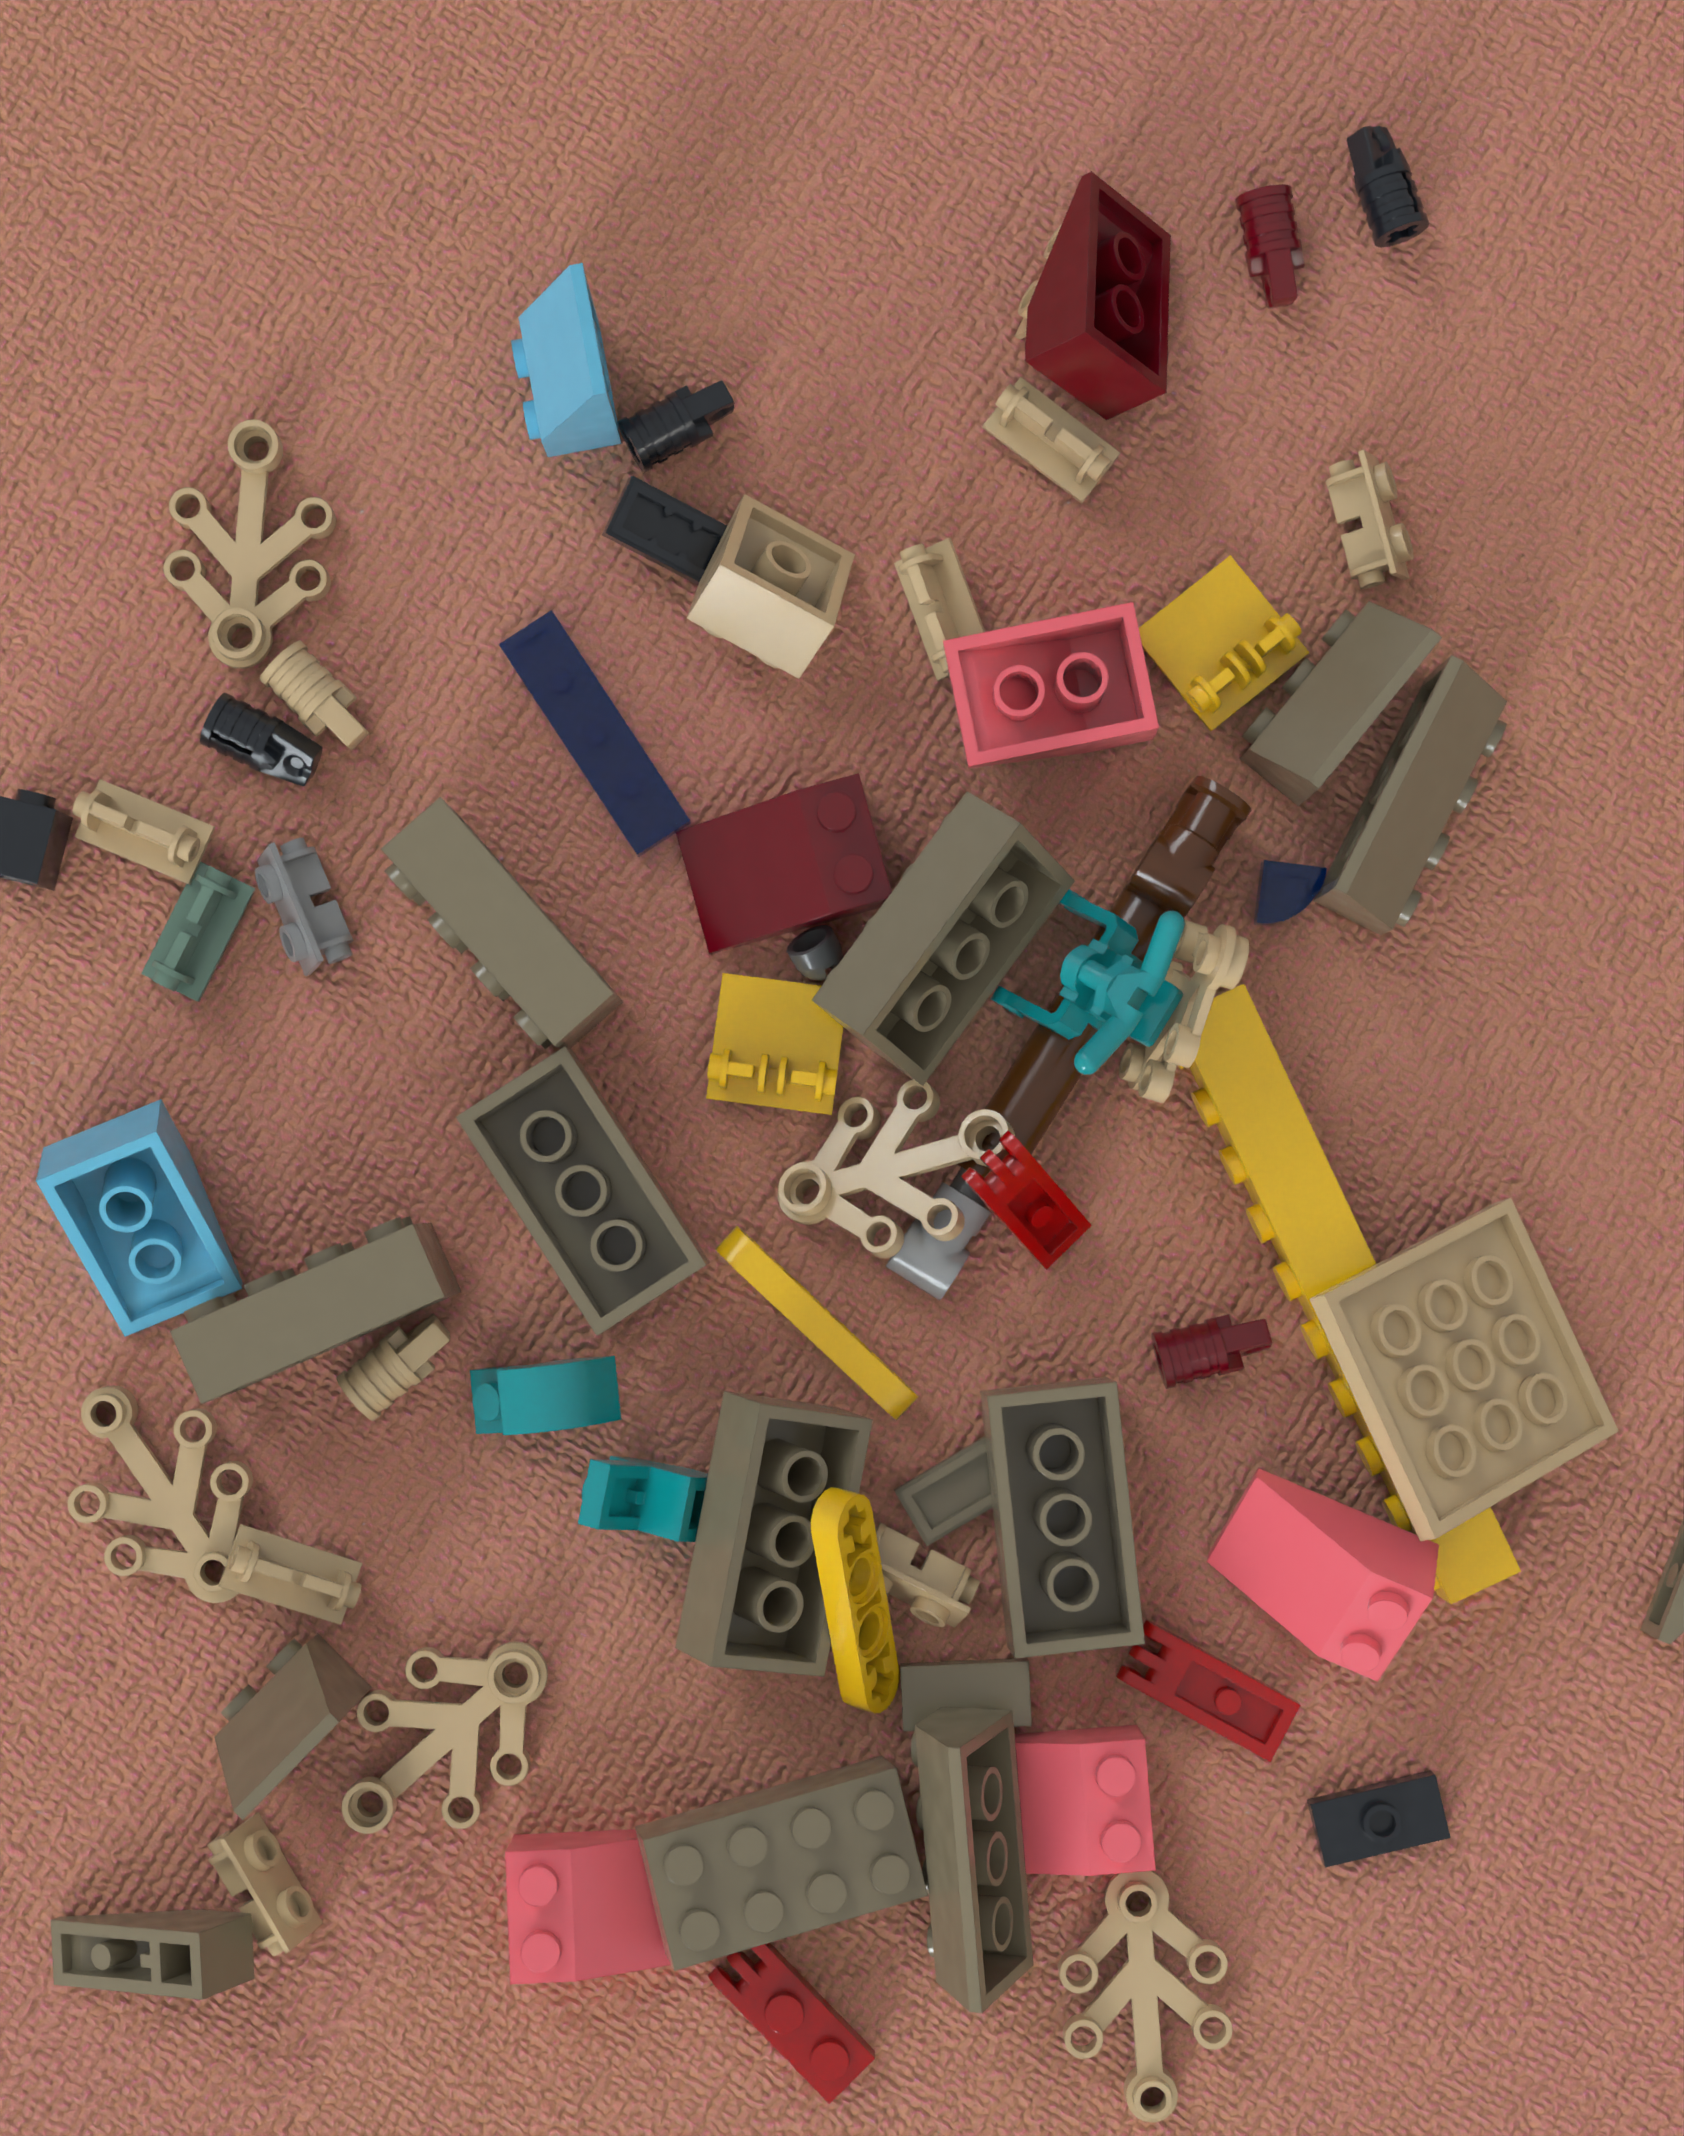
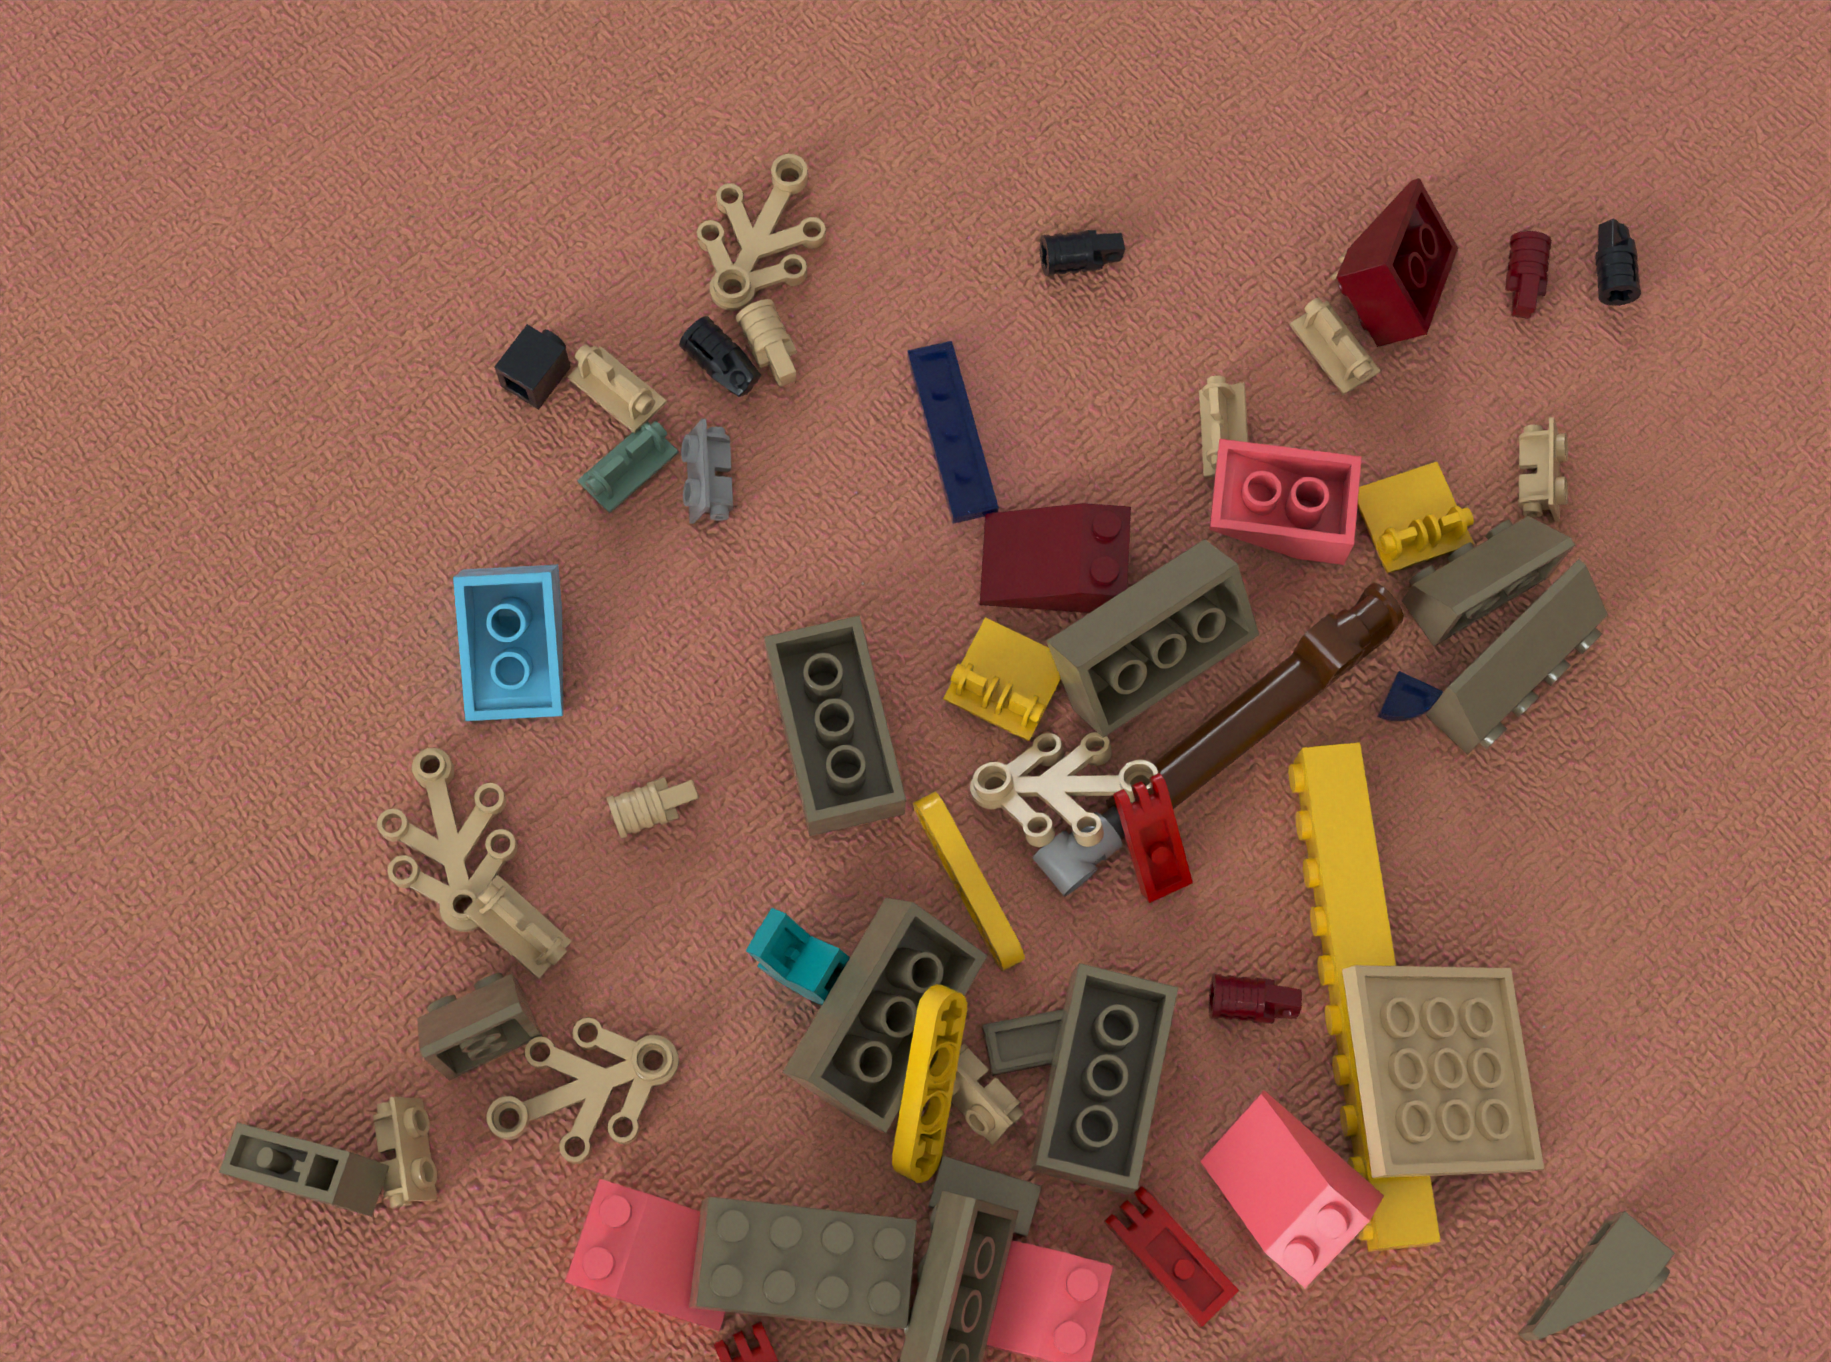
camera: 15 degrees right, 15 degrees down
dark tan brick [170,1216,461,1404] -> none
dark tan brick [381,797,623,1049] -> none
teal brick [470,1356,621,1435] -> none
medium azure slope [511,263,622,457] -> none
black plate [602,476,727,585] -> none
tan slope [687,494,855,679] -> none
dark grey hinge [787,925,843,980] -> none
teal piece [990,889,1185,1075] -> none
tan plant [1119,920,1249,1103] -> none

